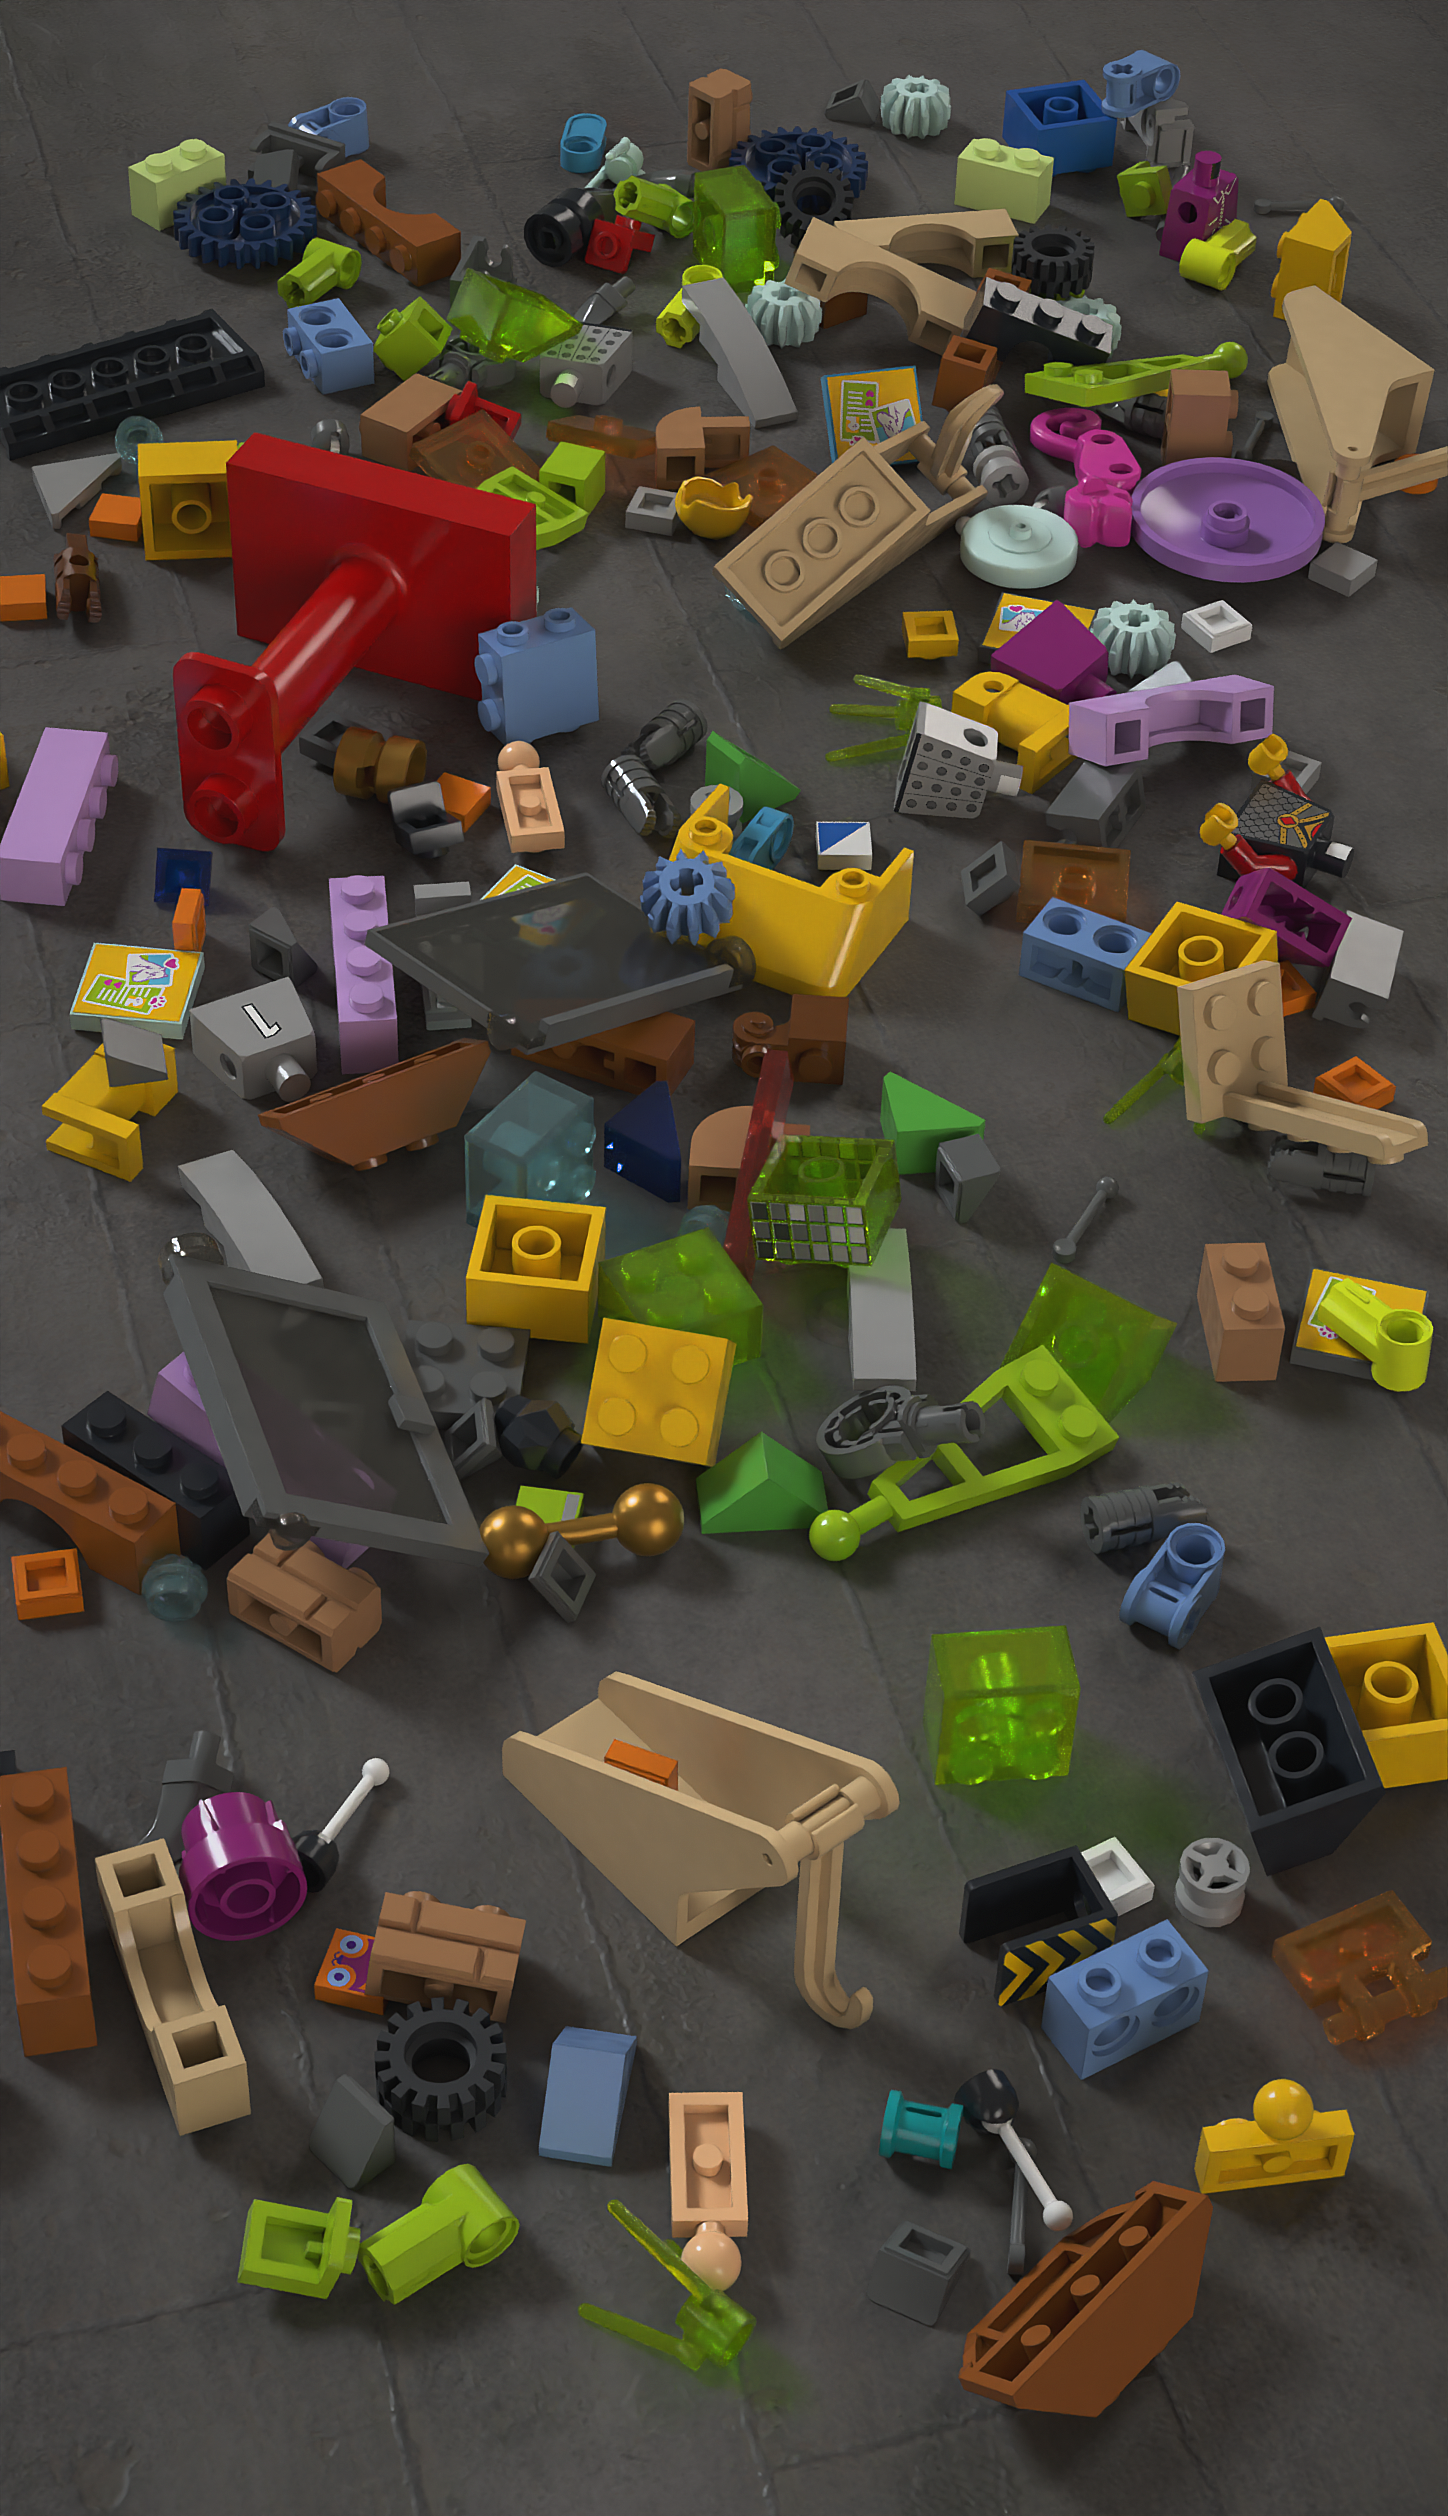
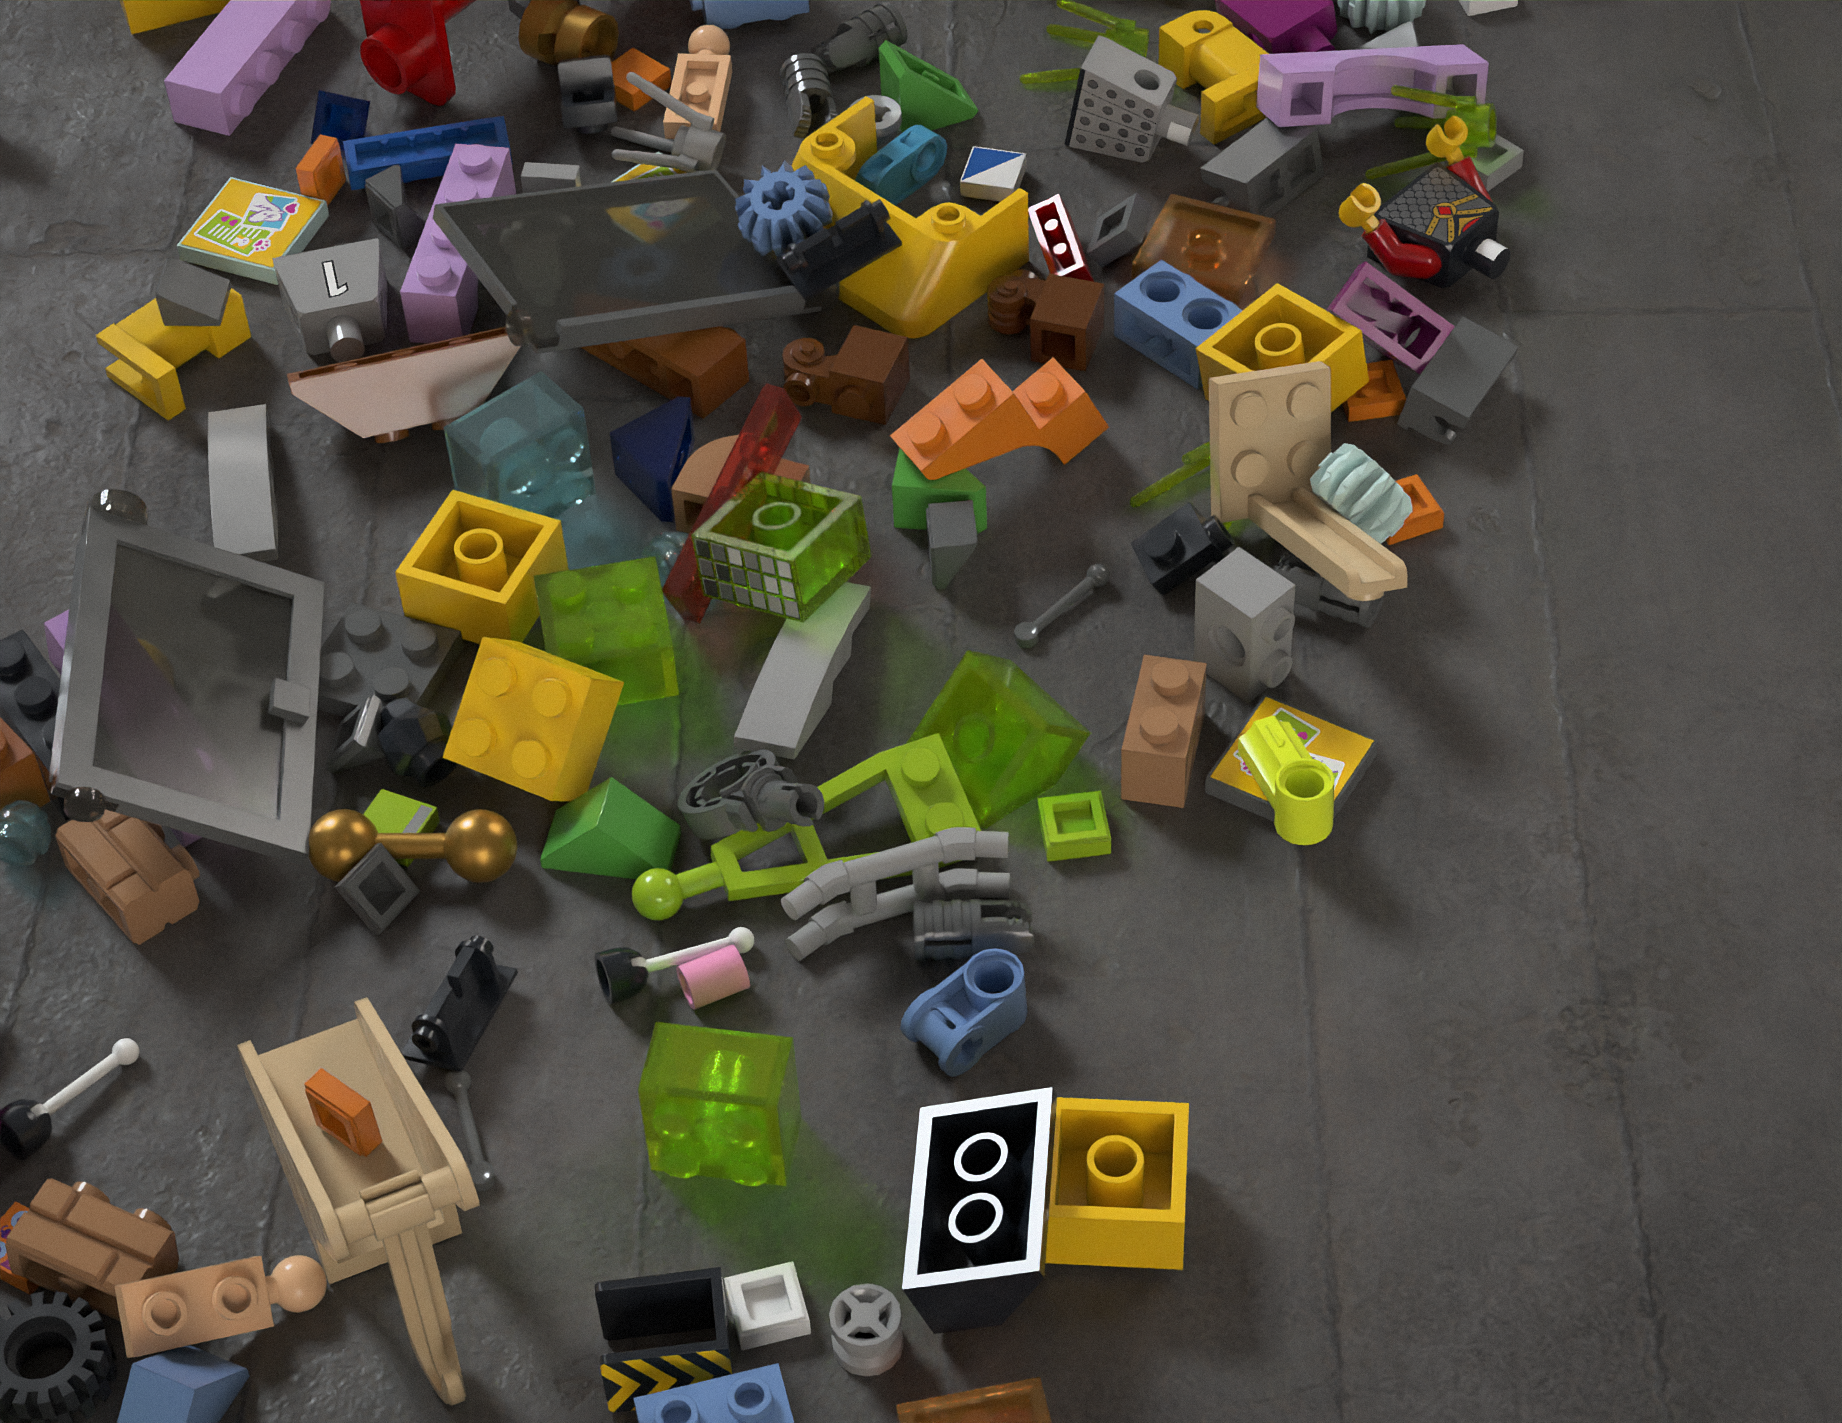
camera: 20 degrees right, 5 degrees up
none -> light nougat plate [114,1255,327,1358]
none -> blue plate [343,116,513,190]
none -> black hinge [401,935,518,1072]
none -> hinge [595,927,754,1004]
none -> light grey plant [611,72,726,173]
none -> bright pink hinge [676,945,750,1010]
none -> black hinge [776,199,902,301]
none -> light grey piece [781,827,1010,961]
none -> orange arch [890,358,1109,480]
none -> reddish brown brick [987,269,1104,371]
none -> red piece [1028,194,1094,282]
none -> lime tile [1037,790,1111,862]
none -> black bracket [1131,502,1235,595]
none -> light grey brick [1193,547,1295,703]
none -> light aqua gear [1310,443,1413,544]
none -> clear neon green plant [1365,85,1497,180]

